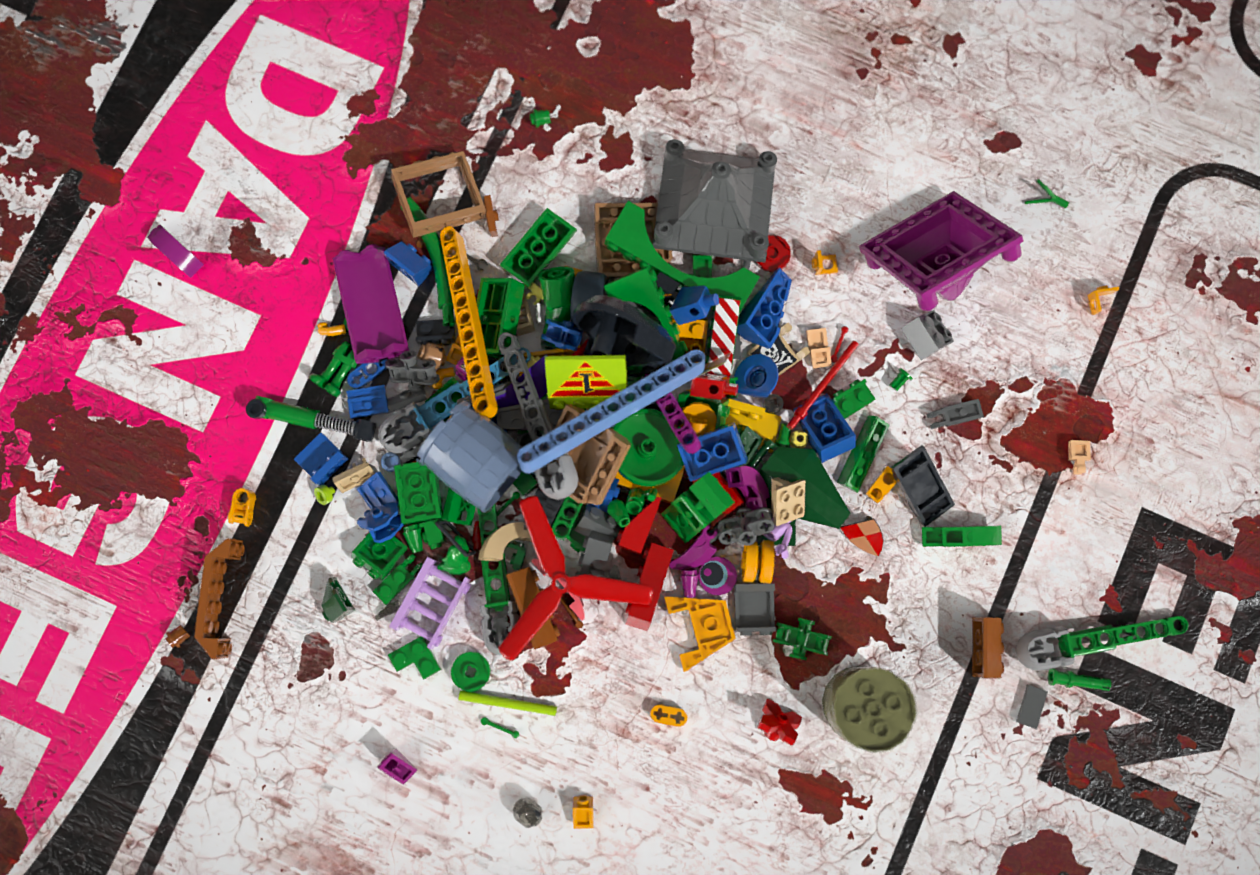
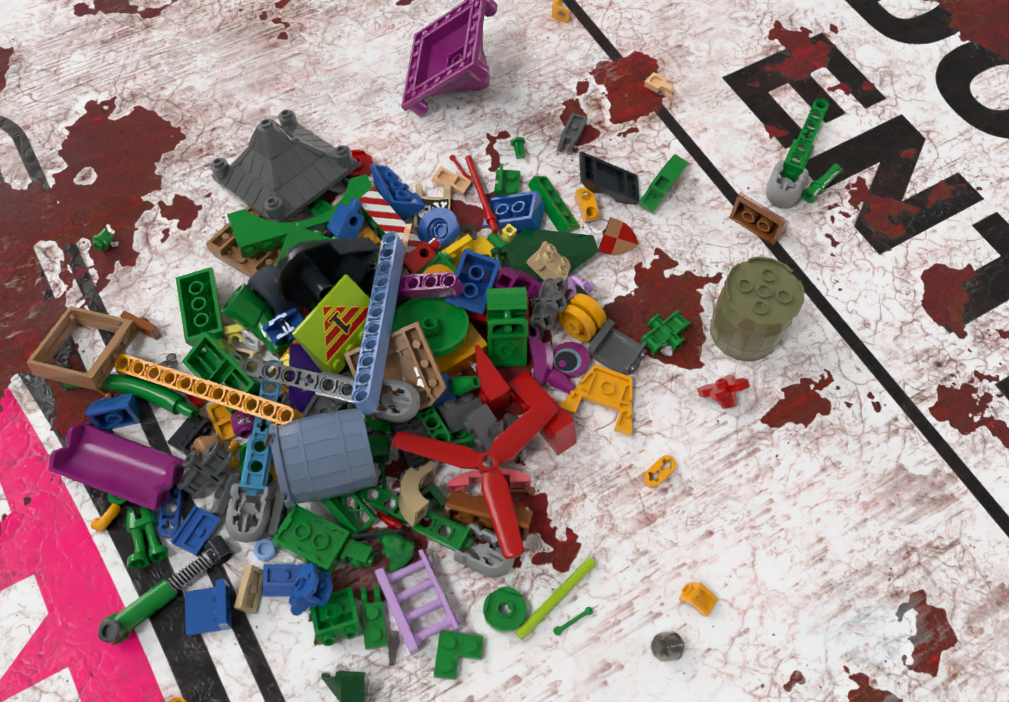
camera: 55 degrees left, 20 degrees down
lime tile [314,485,335,505] -> none
green cone [403,523,423,553] -> none
green piece [625,487,657,515] -> none
light orange bracket [811,250,838,275] -> none
slope [901,310,954,360] -> none
dark grey tile [1016,685,1048,729] -> none

